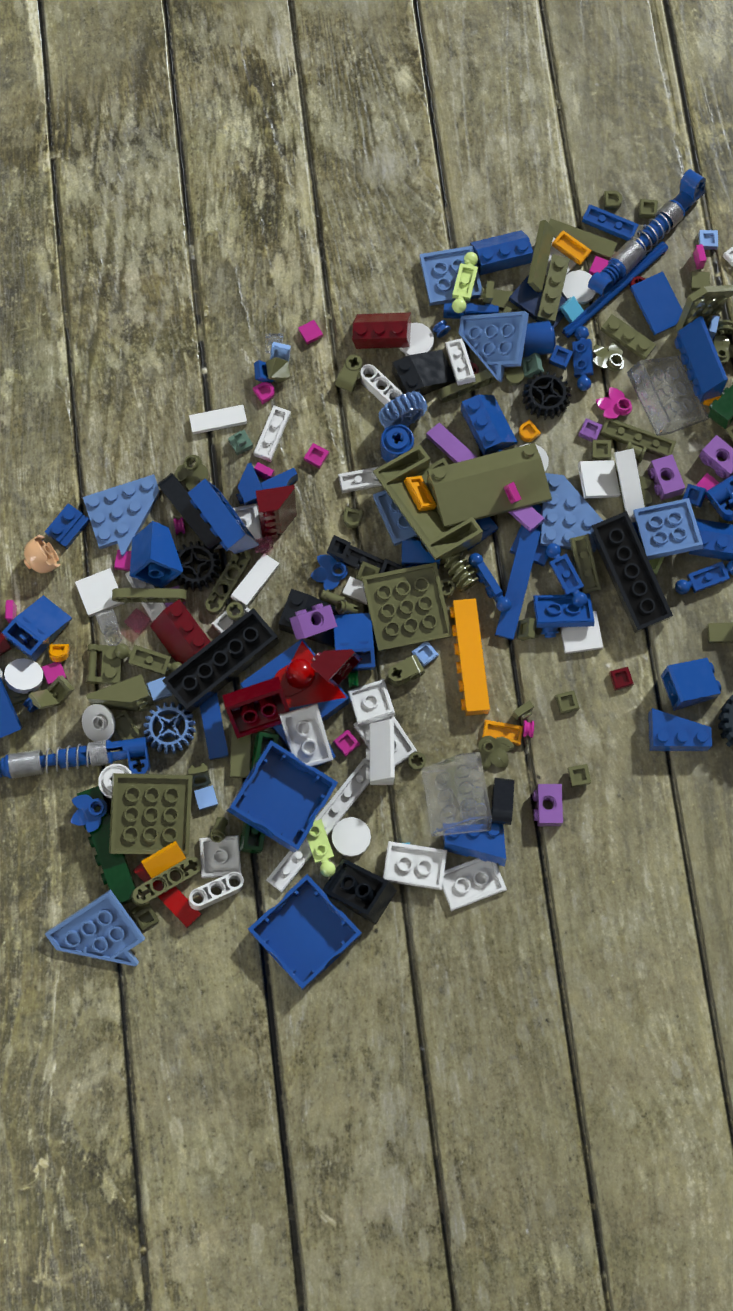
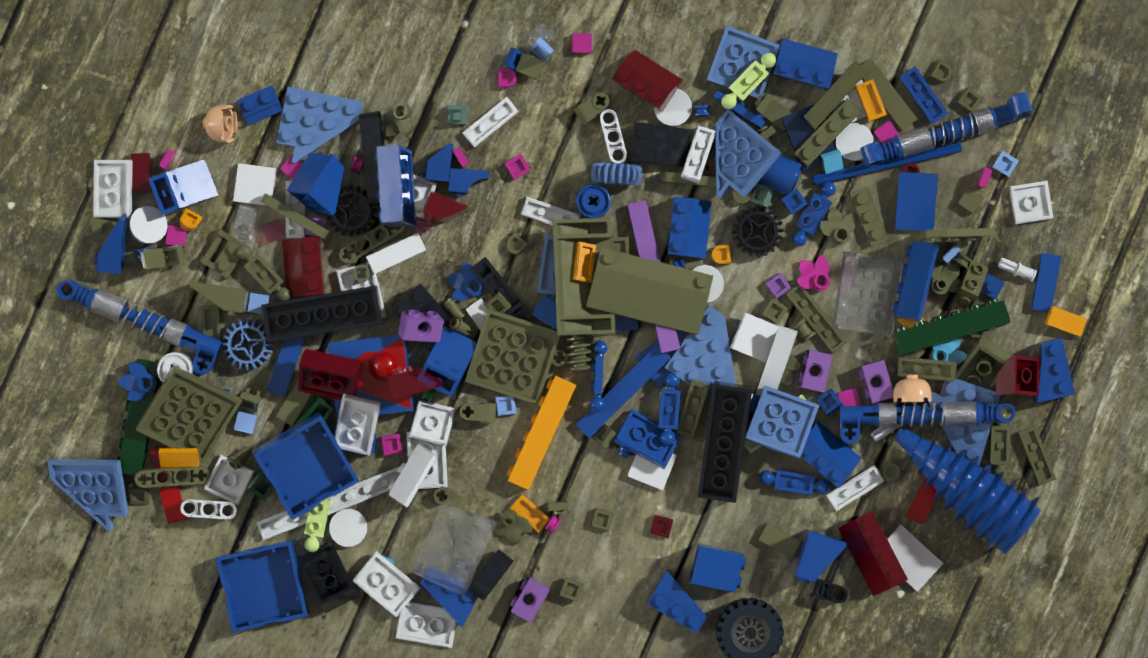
camera: 35 degrees right, 15 degrees up
white dish [82,704,115,742] -> none
white tile [189,405,247,435] -> none
dark pink tile [504,482,521,504] -> none

